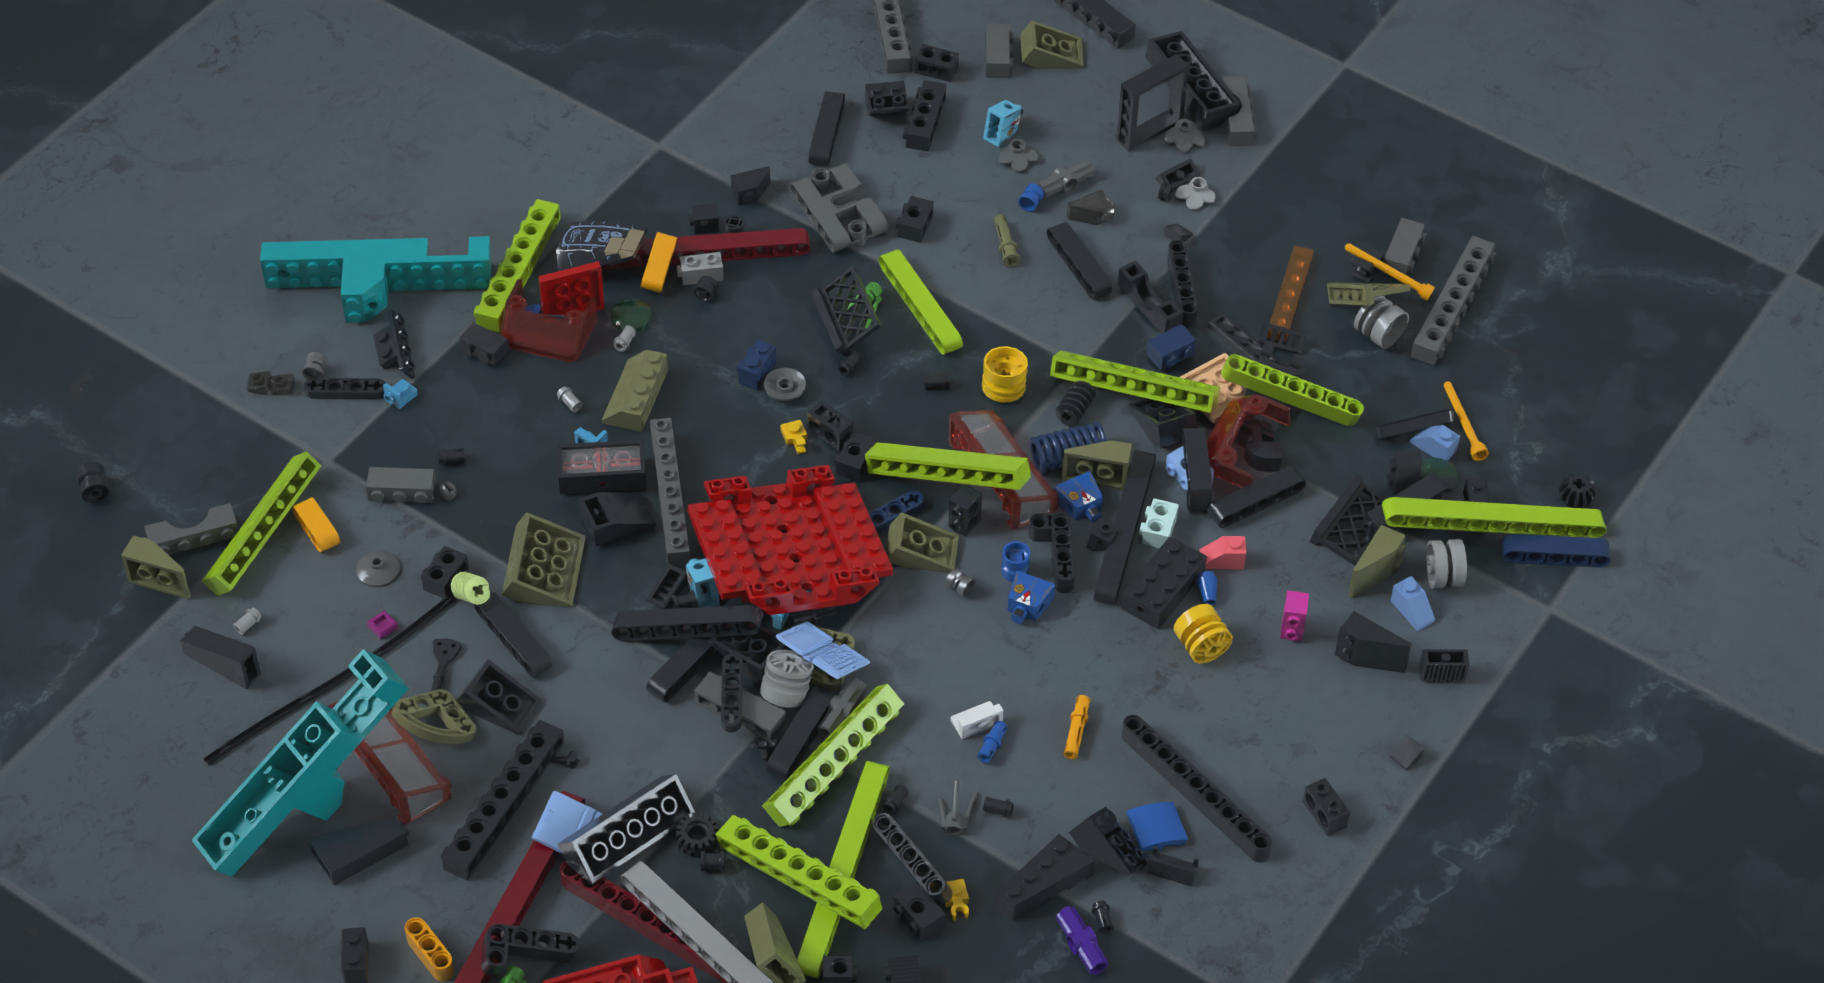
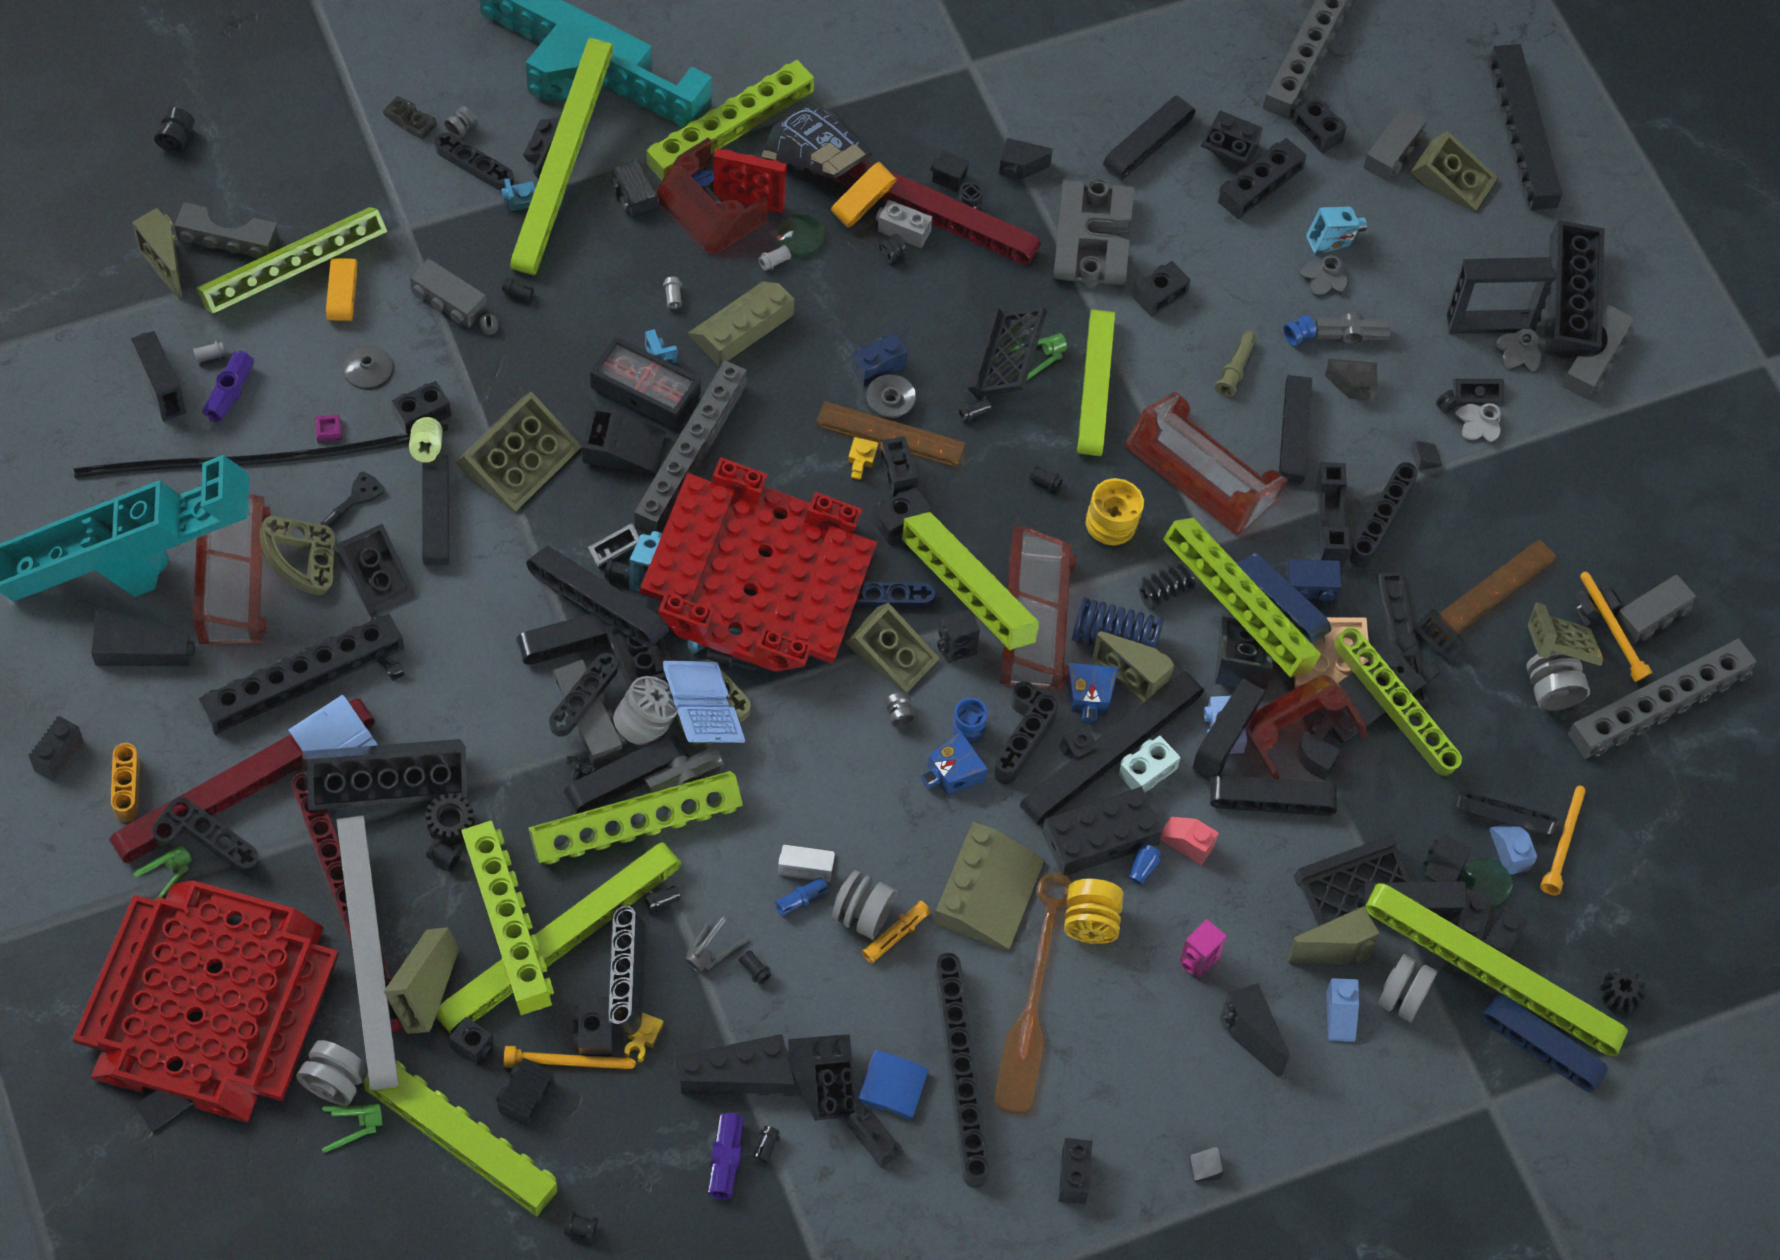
camera: 30 degrees right, 10 degrees up
black brick [1419,649,1469,682] -> none
none -> dark purple piece [202,350,254,423]
none -> light orange piece [504,1046,636,1069]
none -> lime beam [510,38,614,275]
none -> clear orange tile [816,401,965,467]
none -> light grey wheel [831,870,897,939]
none -> olive slope [934,822,1045,951]
none -> clear orange piece [994,873,1071,1113]
none -> clear red windscreen [1125,392,1288,535]
none -> dark blue beam [1236,553,1332,644]

